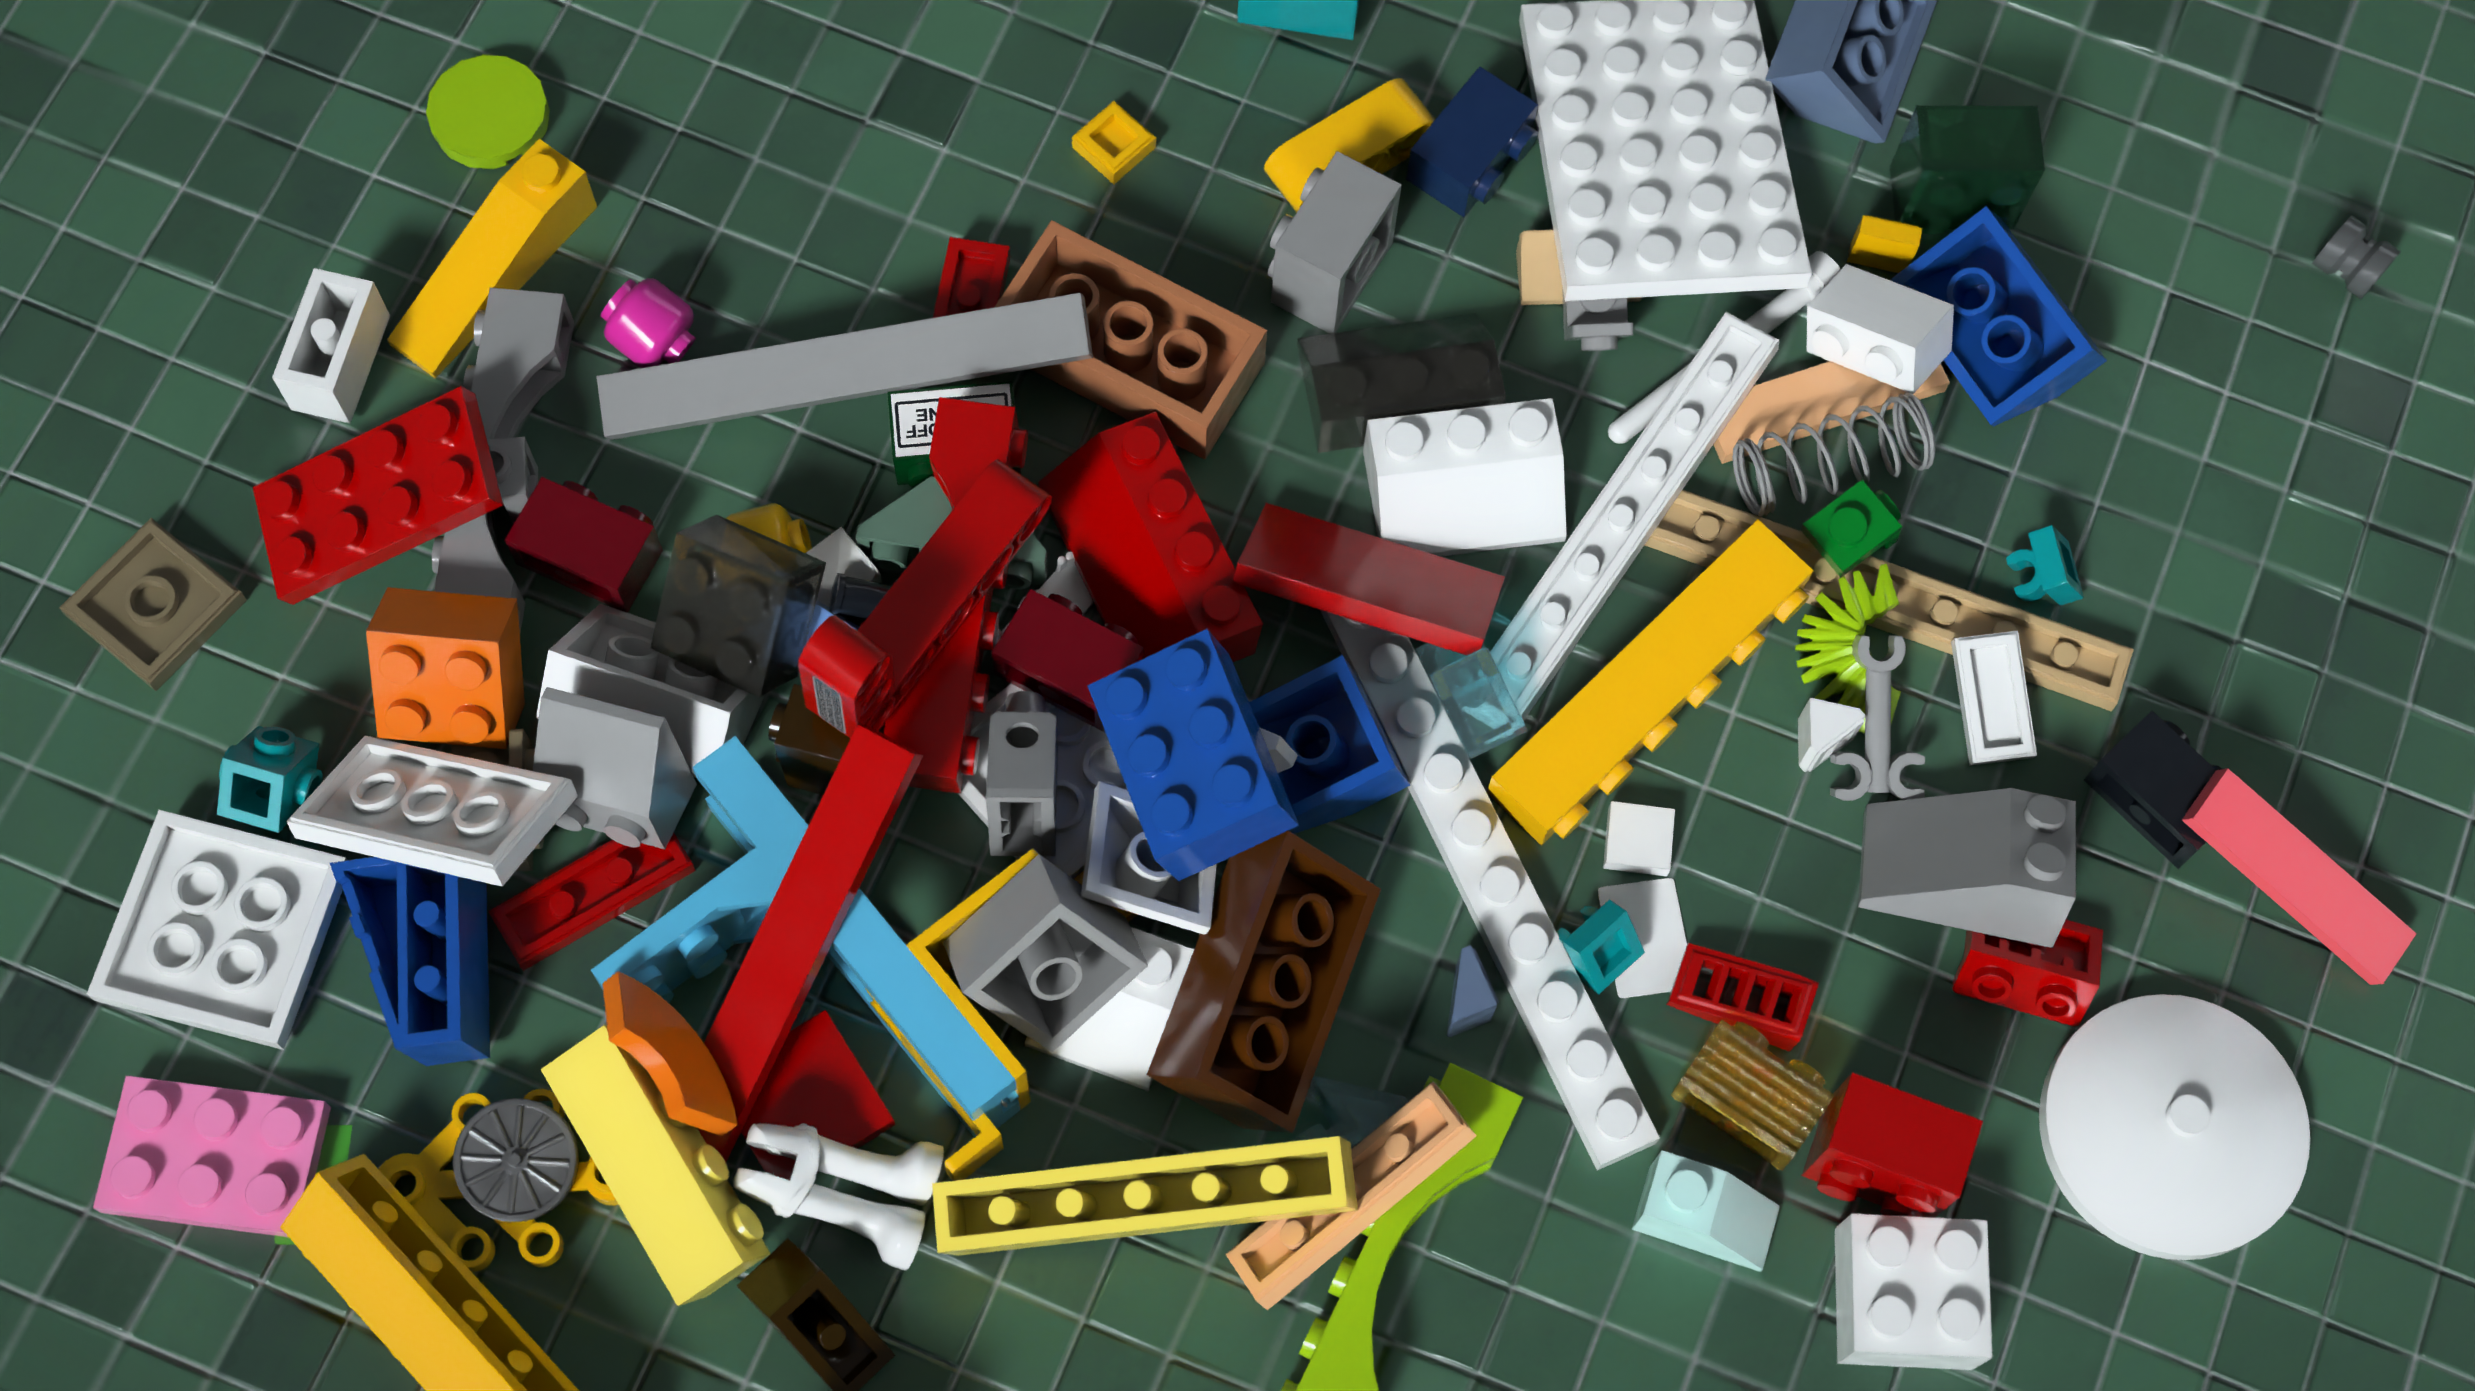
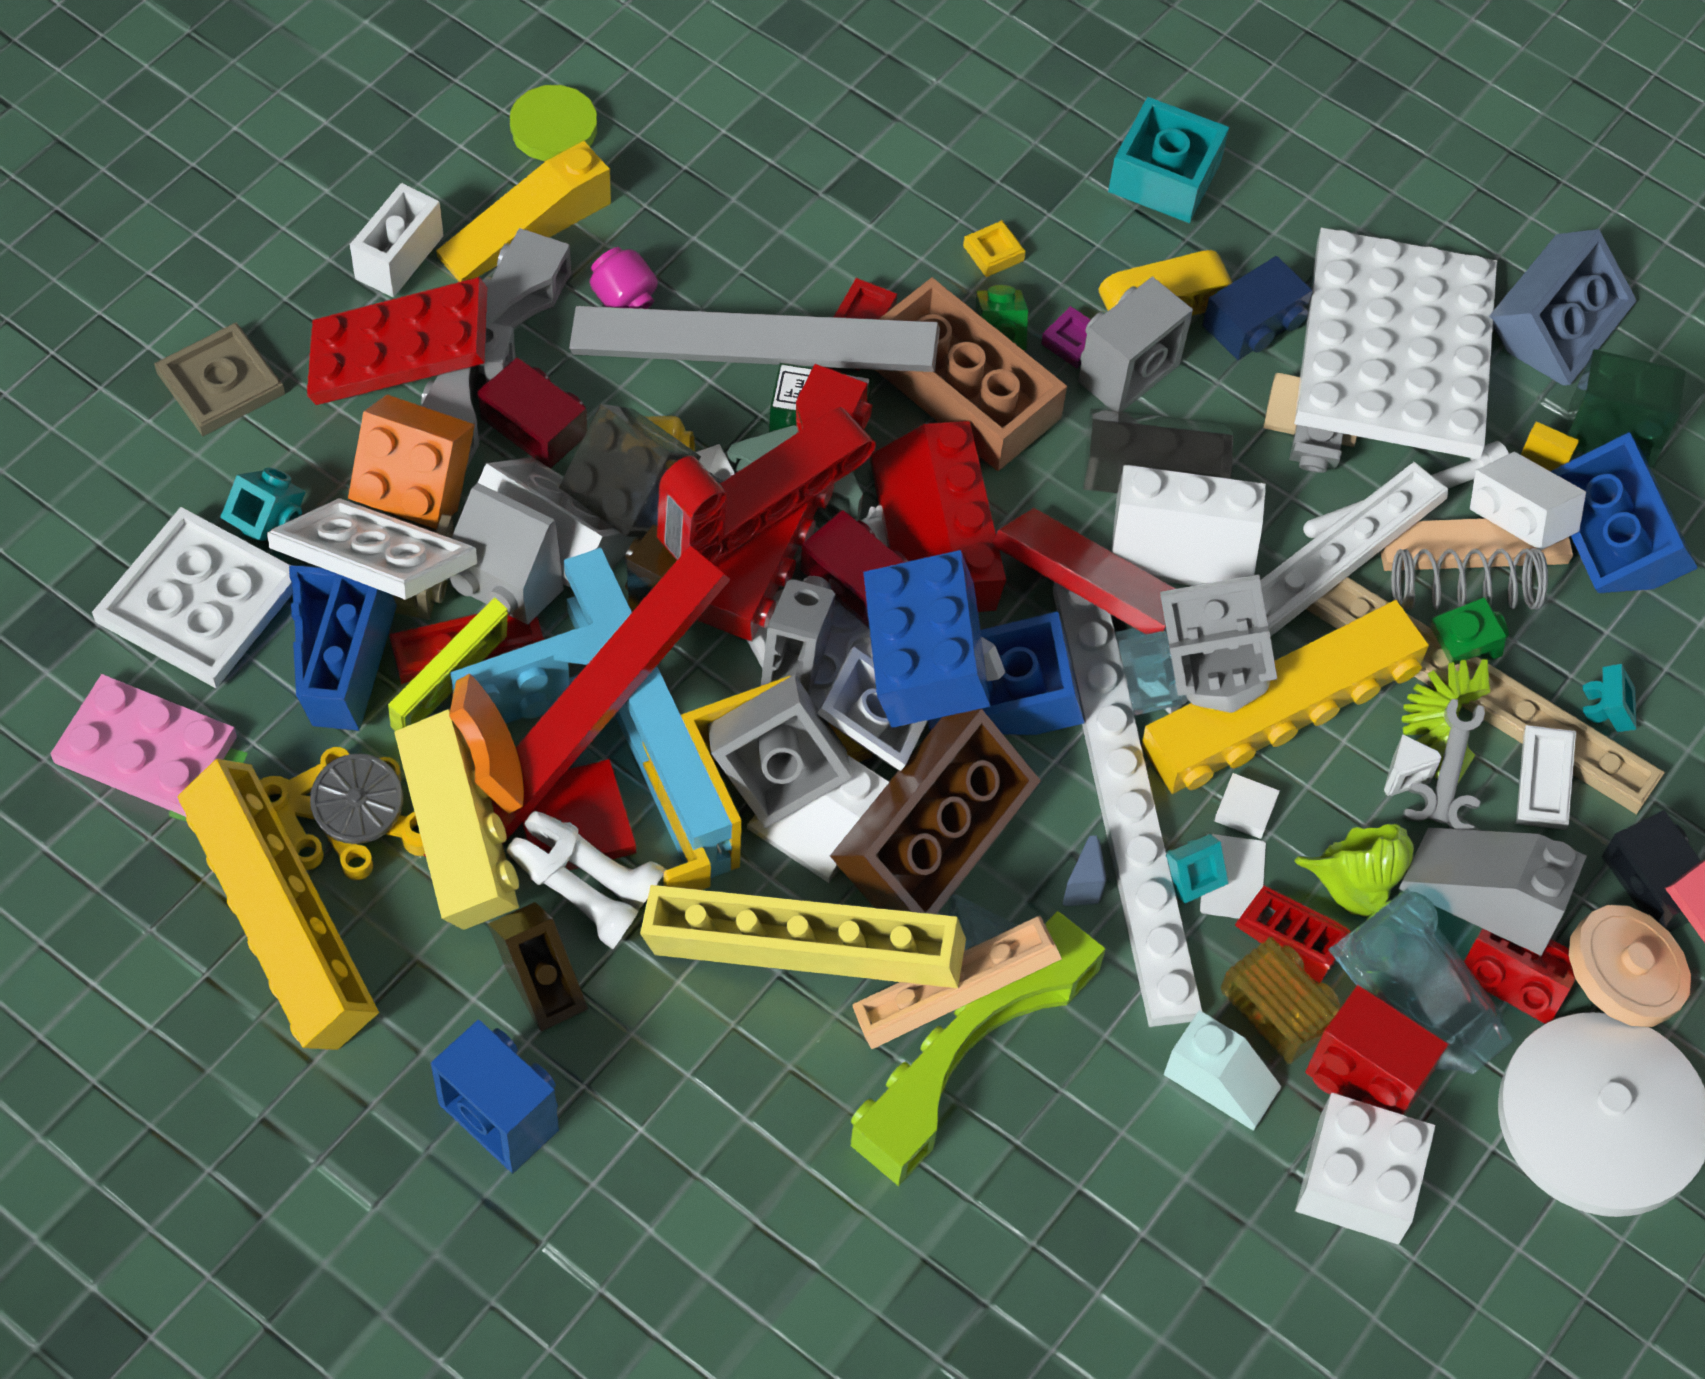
camera: 15 degrees right, 10 degrees down
none -> neon yellow tile [388,597,508,731]
none -> green bracket [976,285,1028,352]
none -> magenta tile [1041,306,1091,368]
none -> light grey piece [1160,574,1277,713]
none -> lime hair [1294,824,1414,917]
none -> clear light blue slope [1328,888,1514,1074]
none -> light nougat wheel [1569,905,1691,1027]

